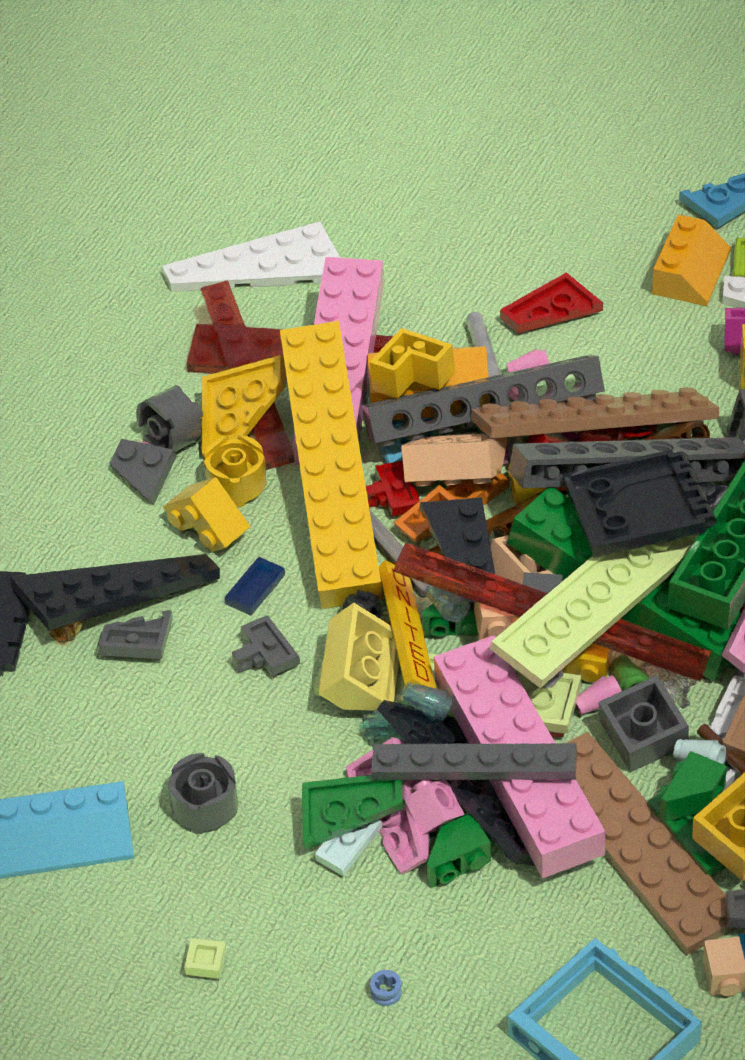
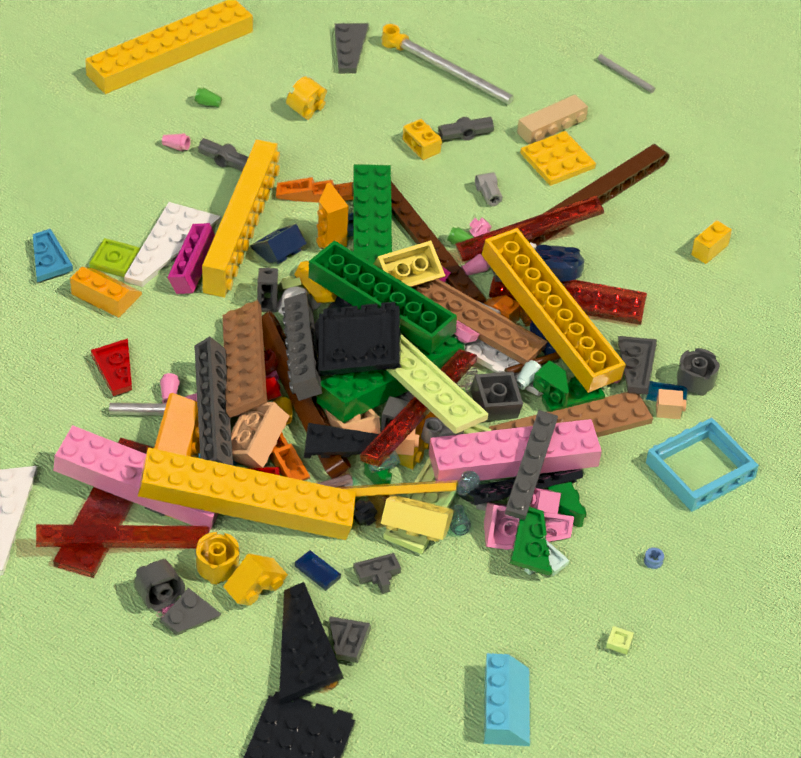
camera: 85 degrees left, 0 degrees up
dark grey brick [168,753,238,834] -> none
yellow plate [202,355,286,456] -> none
yellow brick [369,328,455,399] -> none

